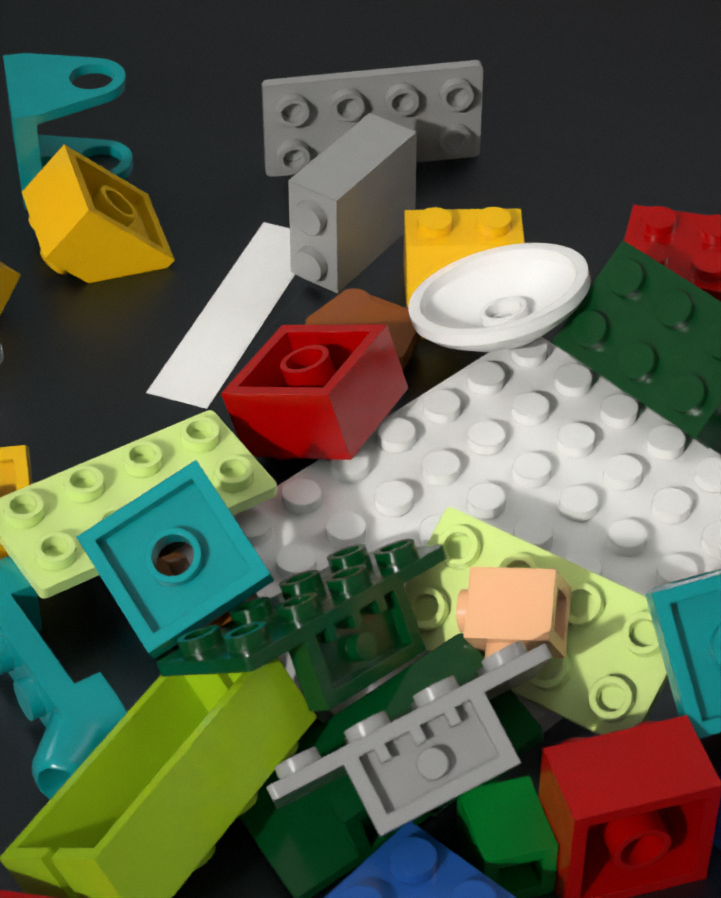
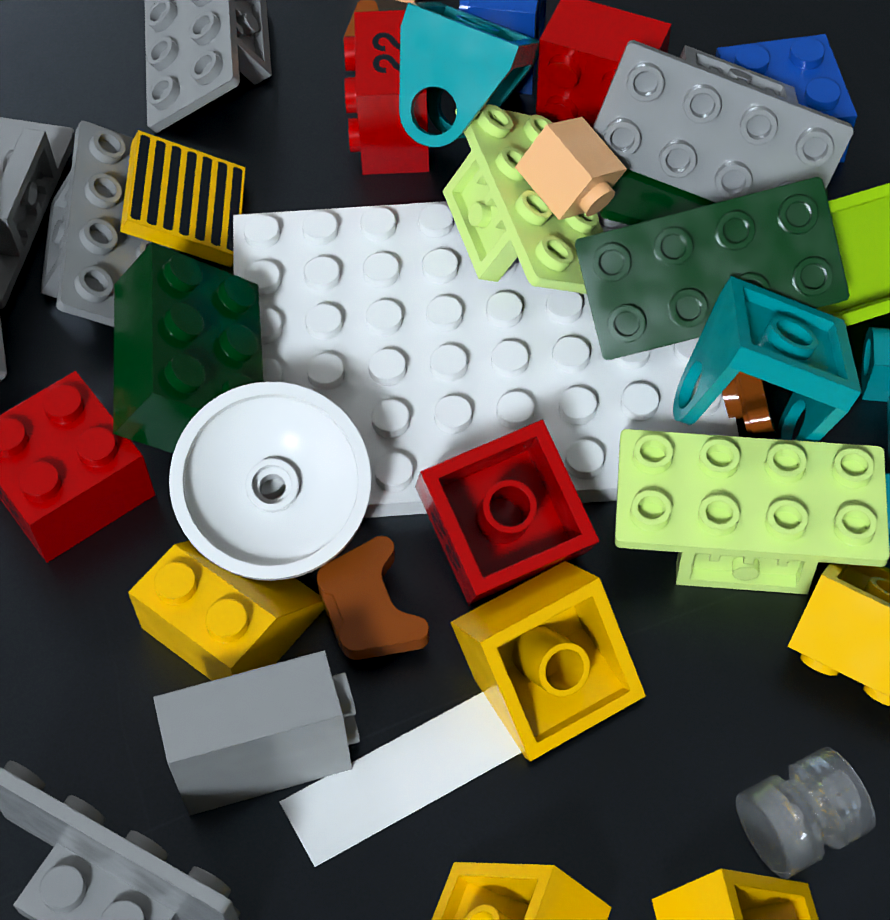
camera: 140 degrees left, 15 degrees up
none -> yellow slope [450,561,646,761]

